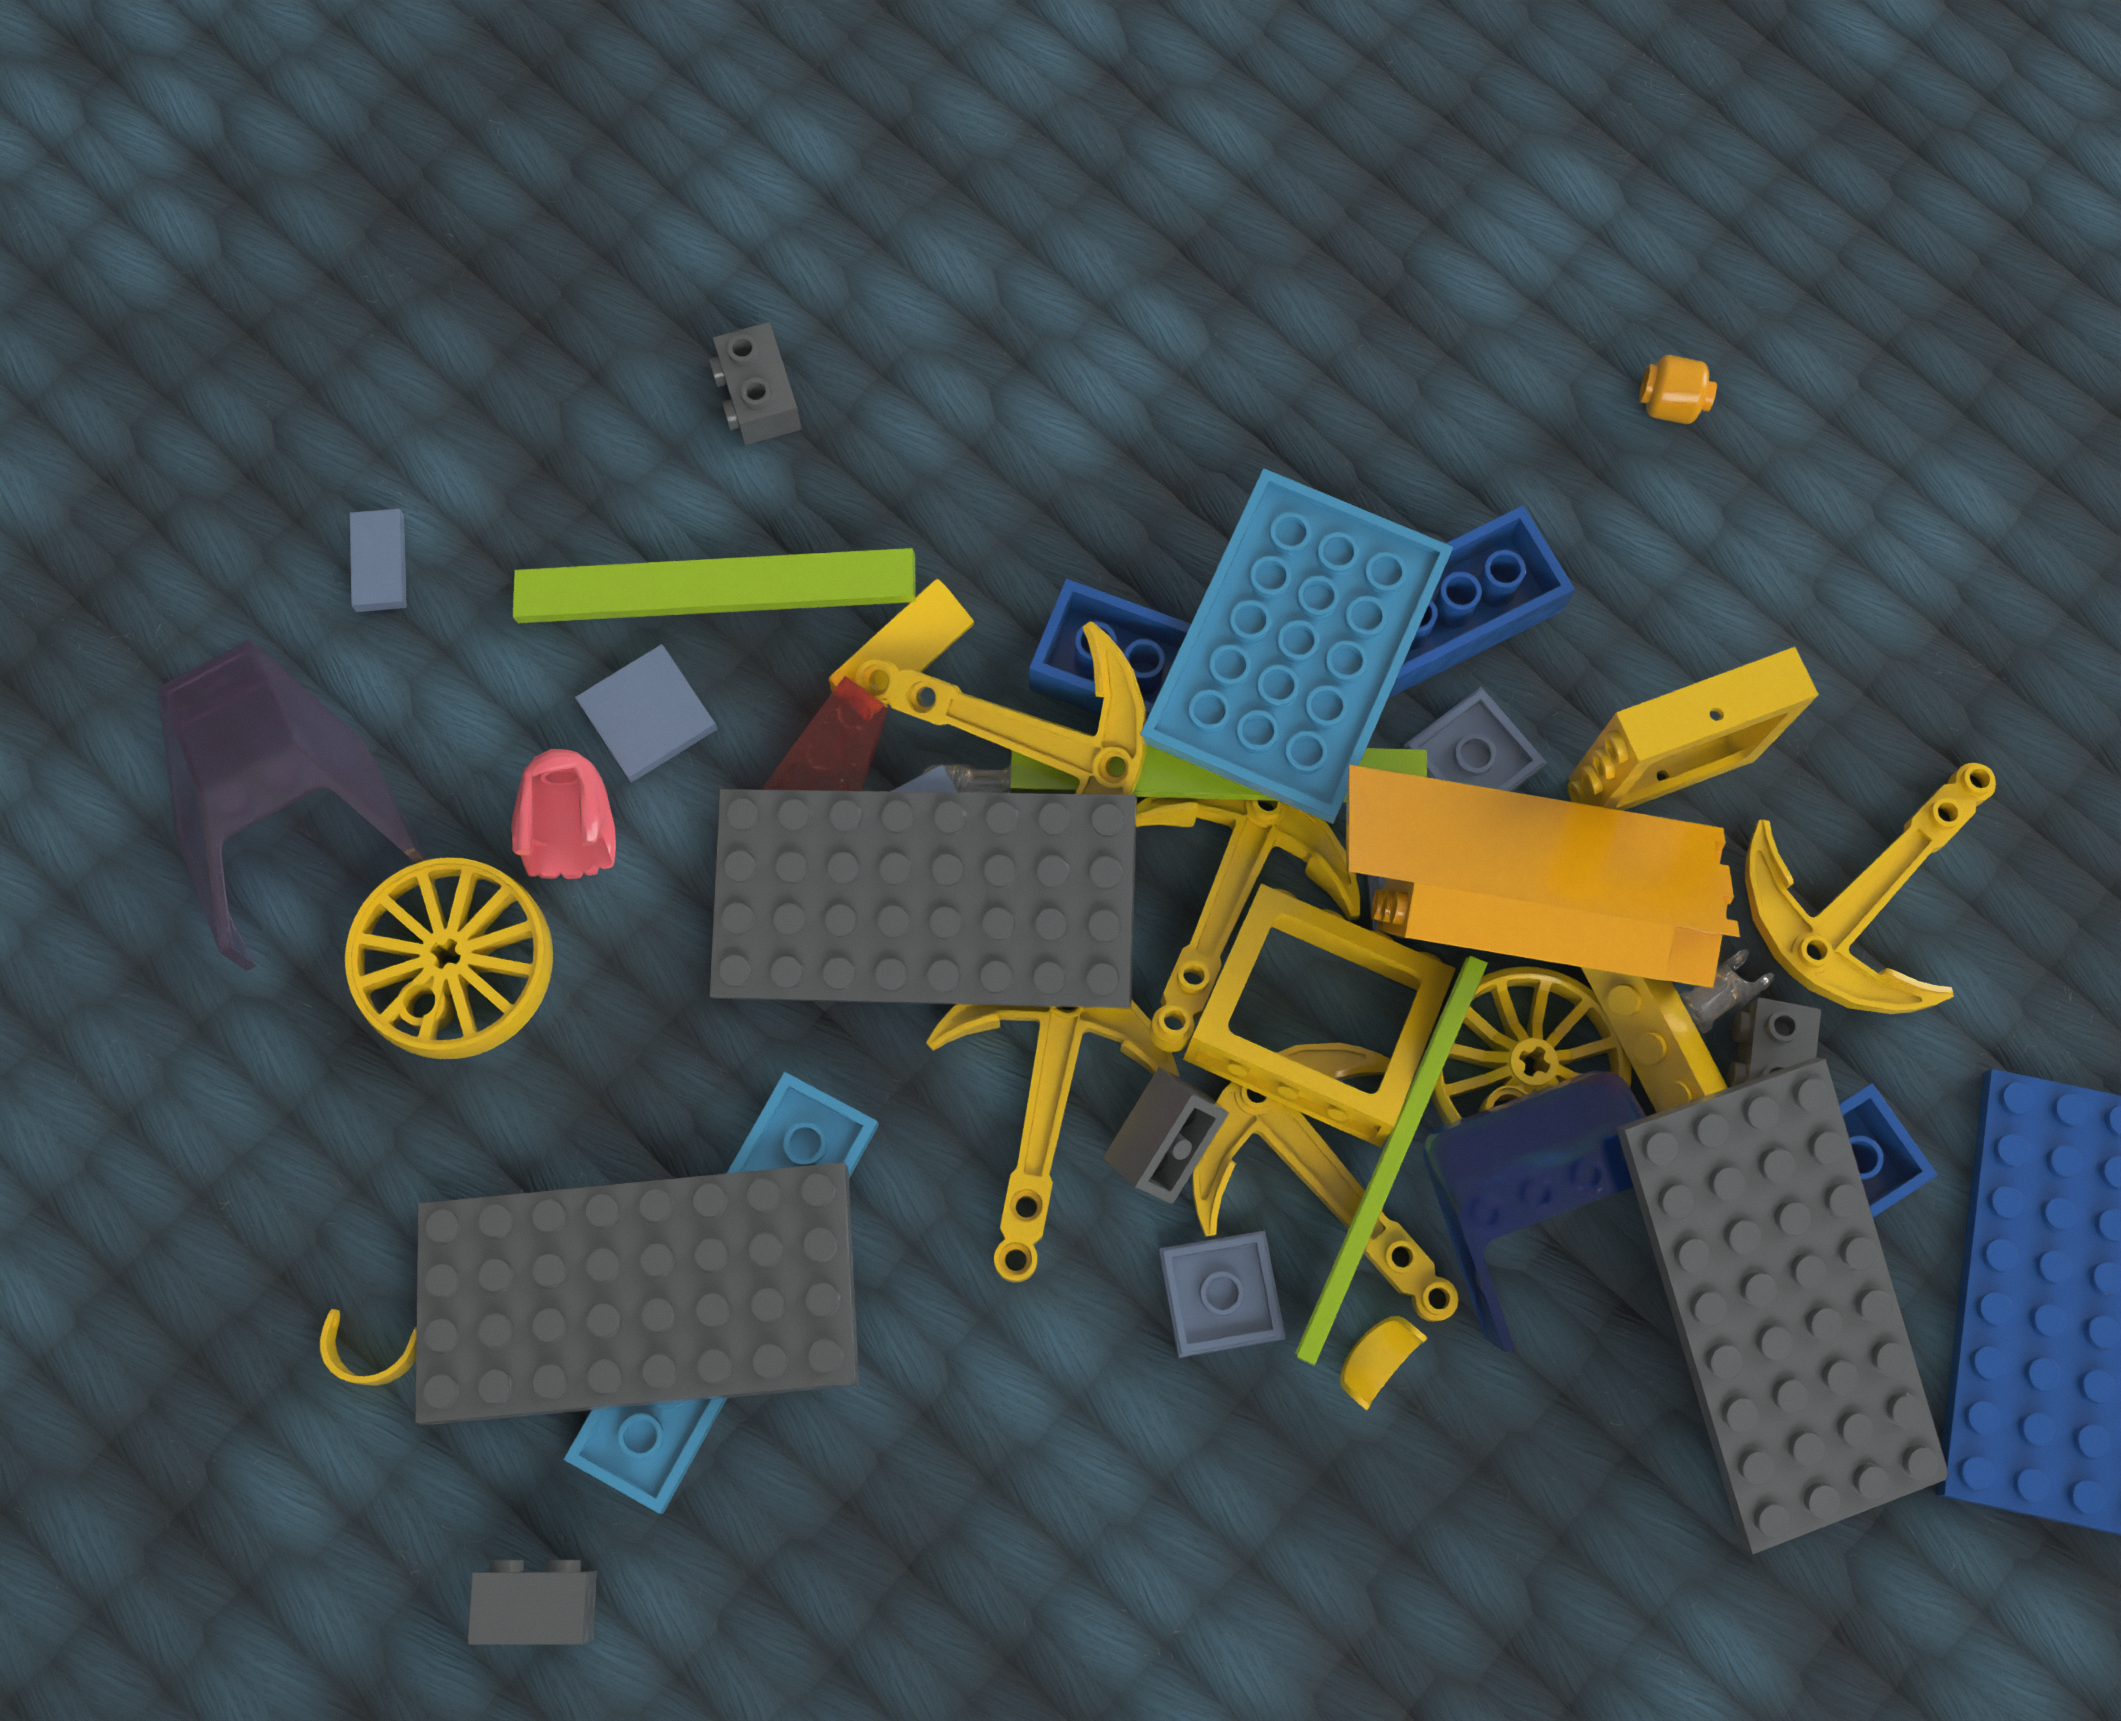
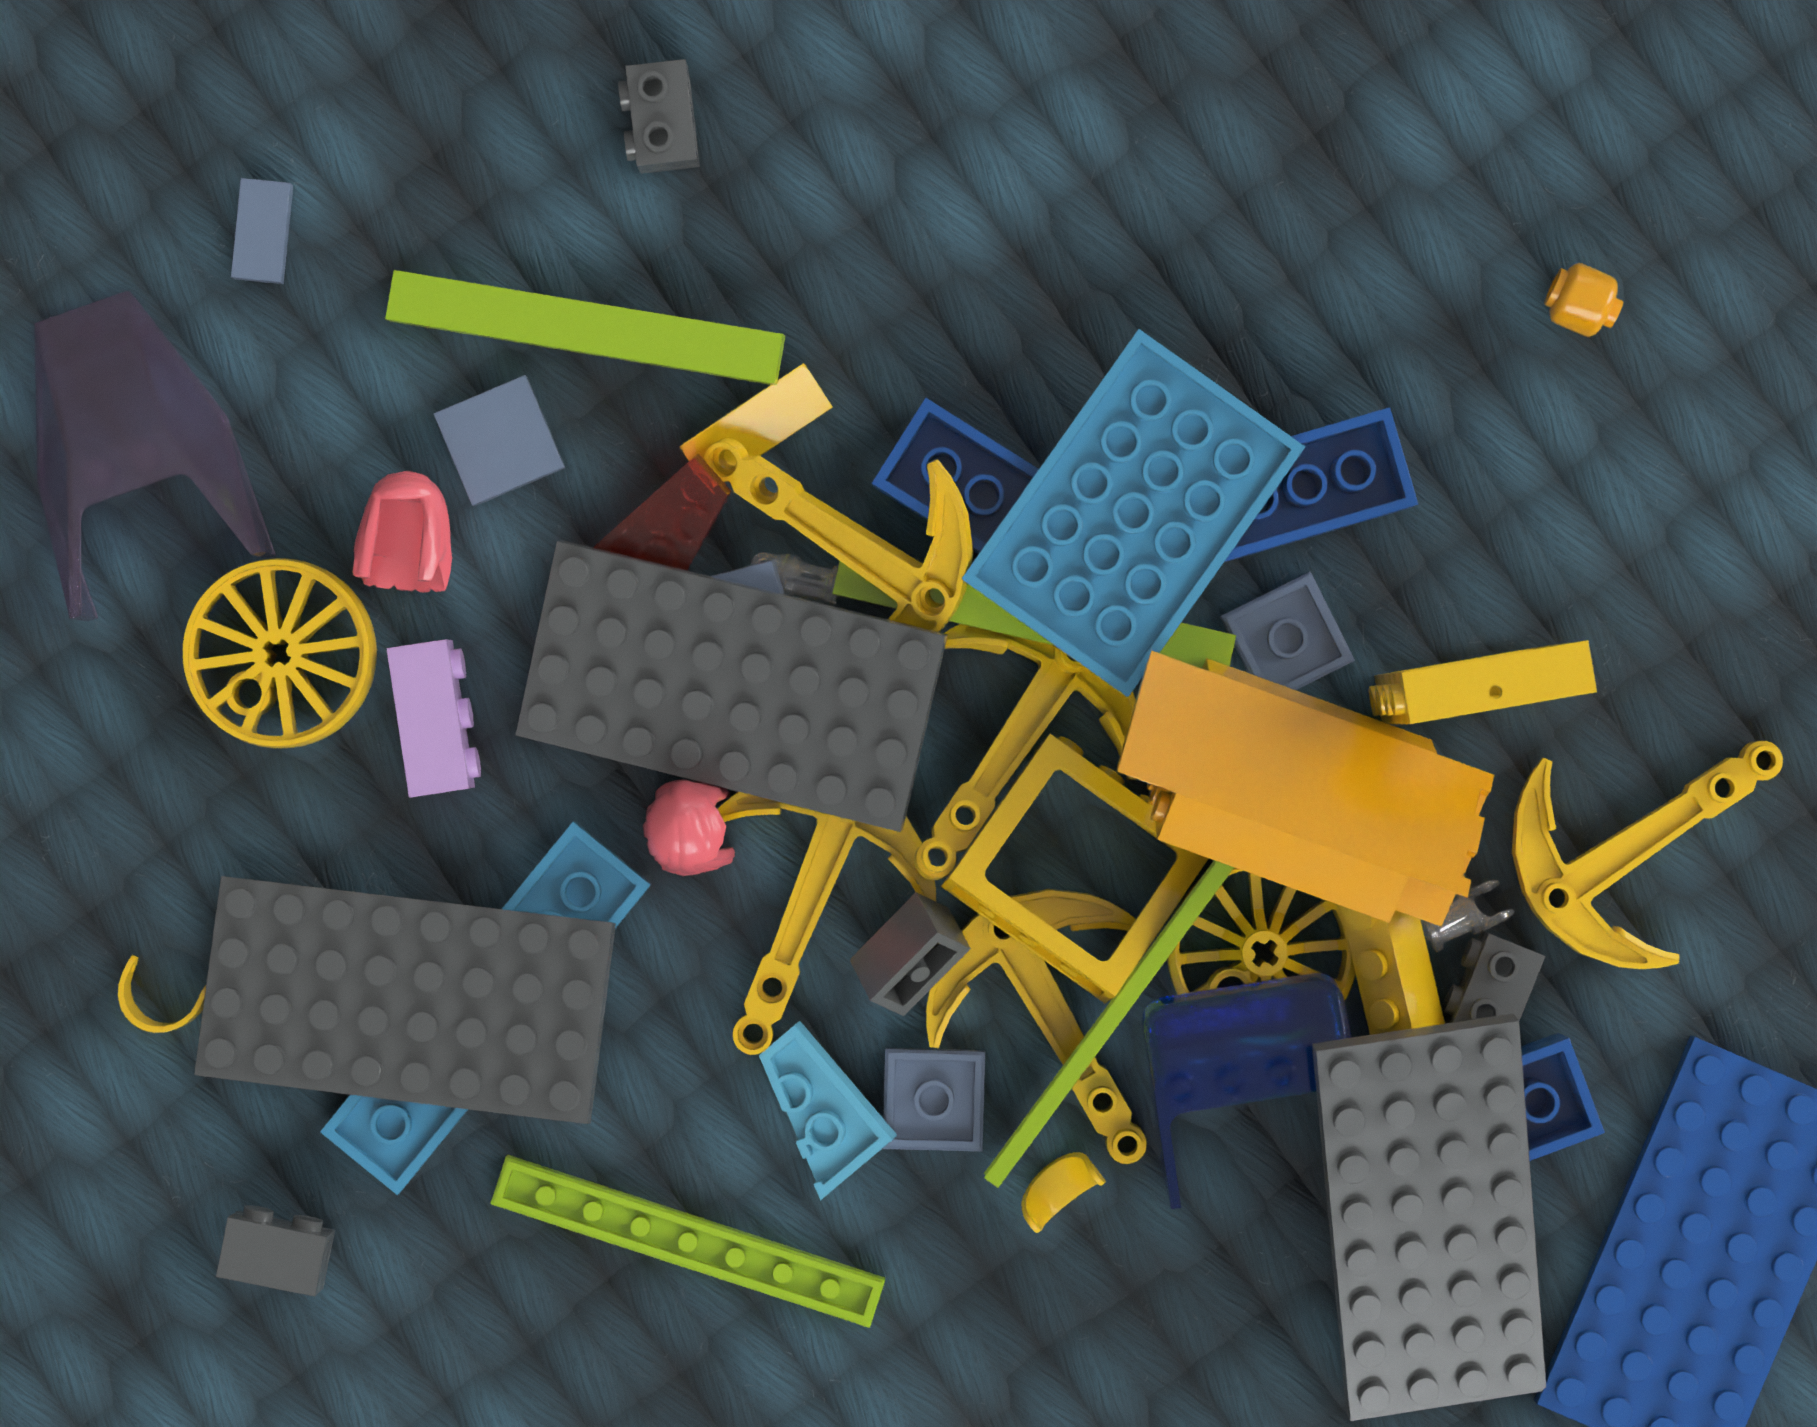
camera: 15 degrees right, 15 degrees up
none -> lavender brick [387,639,481,798]
none -> lime tile [491,1155,885,1328]
none -> coral hair [643,779,735,876]
none -> medium azure wing [759,1021,897,1200]

